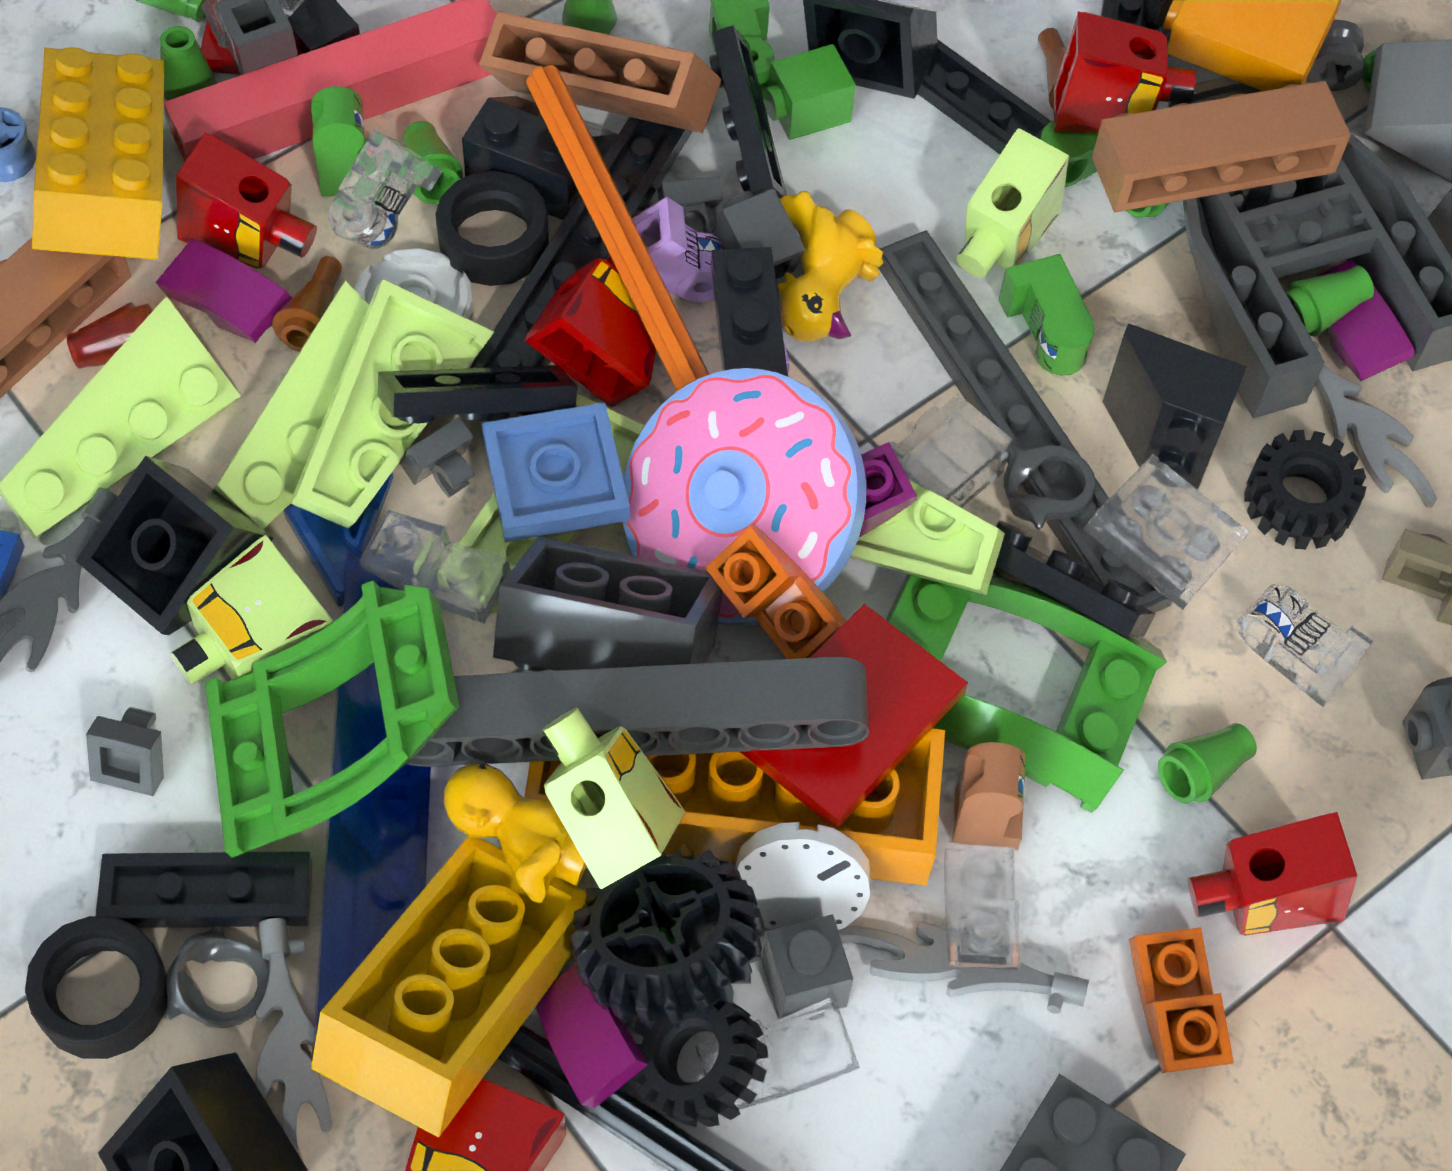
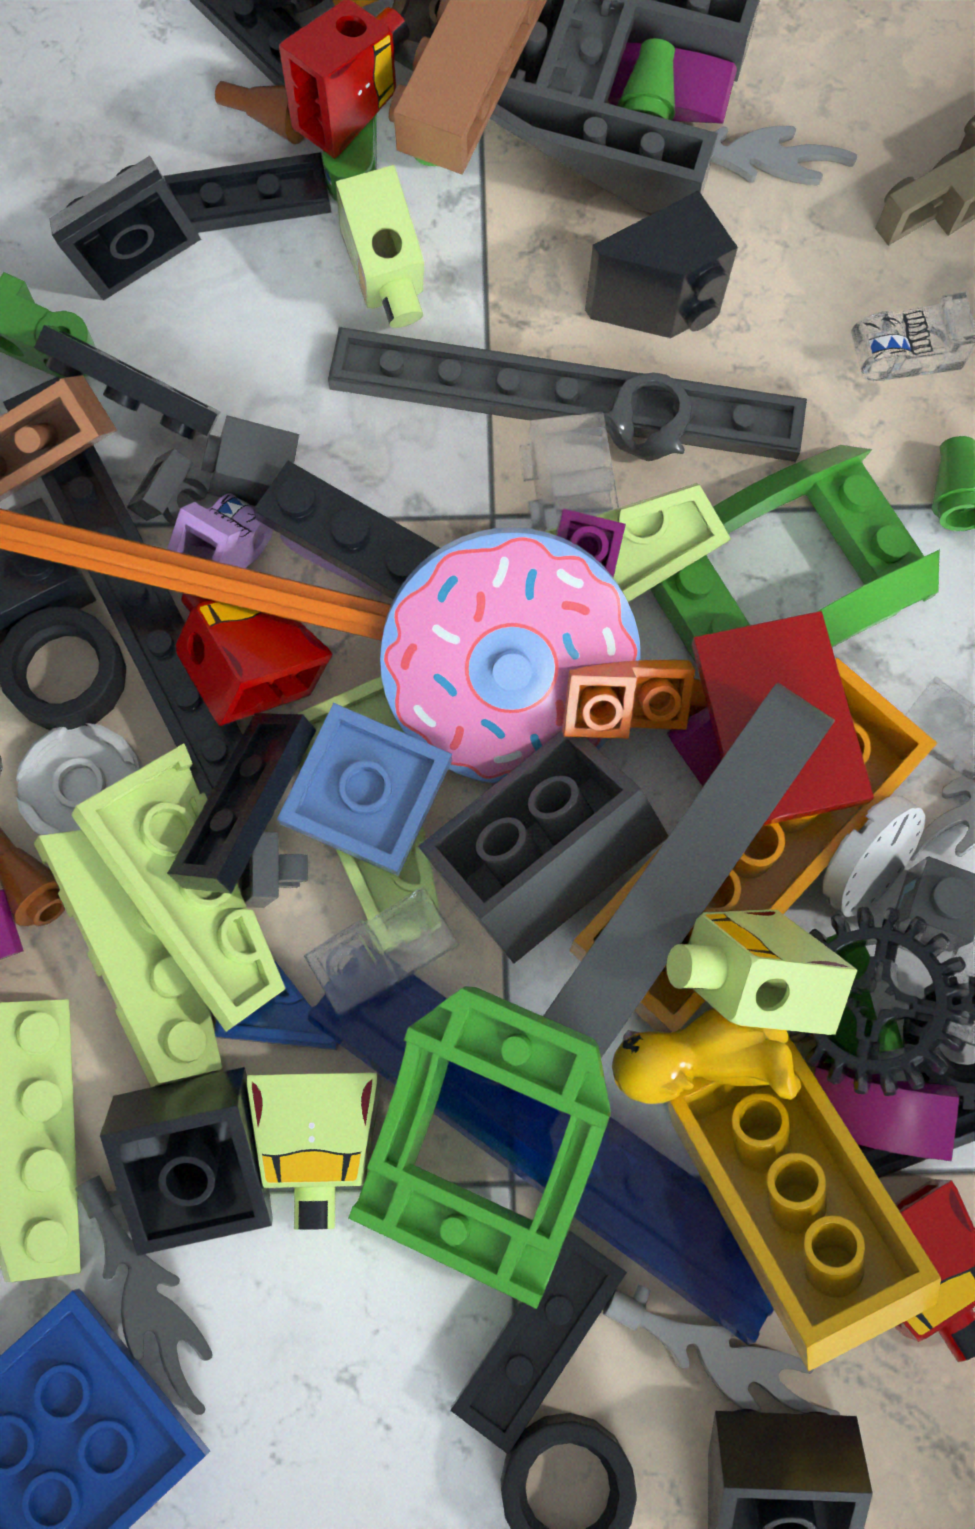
camera: 50 degrees left, 15 degrees up
dark grey tile [86,707,164,796] -> none
dark grey piece [165,927,270,1029] -> none
bright green brick [763,44,856,140] -> none
yellow animal [778,191,883,343] -> none
nougat leg [952,742,1026,850] -> none
black plate [995,521,1156,638] -> none
bright green leg [998,254,1095,376] -> none
clear plate [1084,454,1250,610] -> none
black tyre [1244,430,1367,550] -> none

